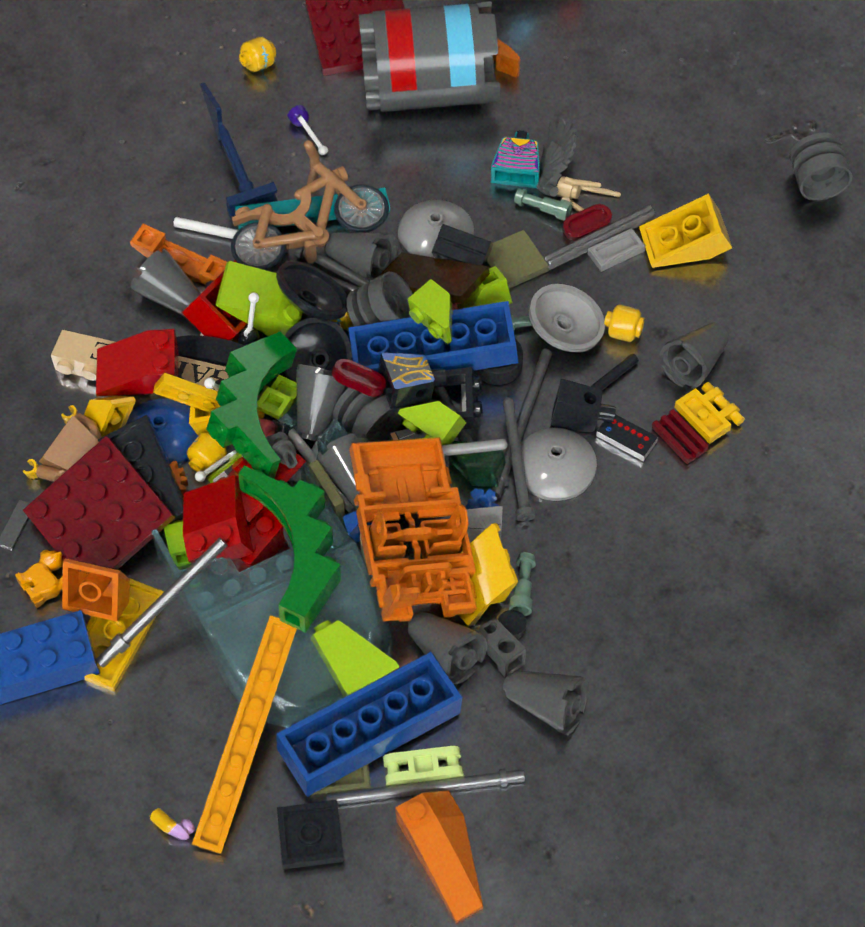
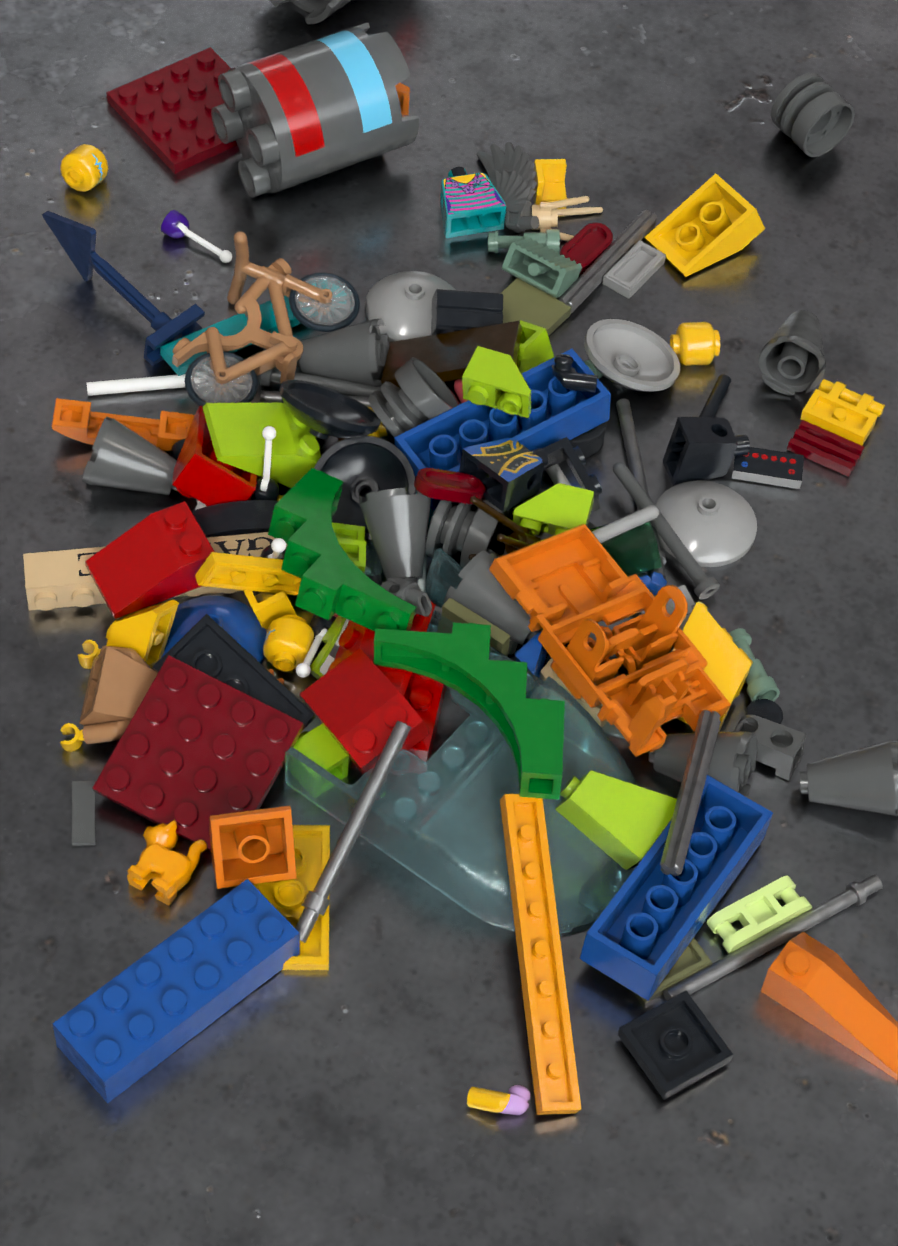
camera: 30 degrees left, 5 degrees down
none -> dark brown plant [468,496,541,560]
none -> sand green brick [502,238,582,298]
none -> yellow panel [533,159,567,209]
none -> black arm [552,354,598,393]
none -> flat silver axle [660,710,721,876]

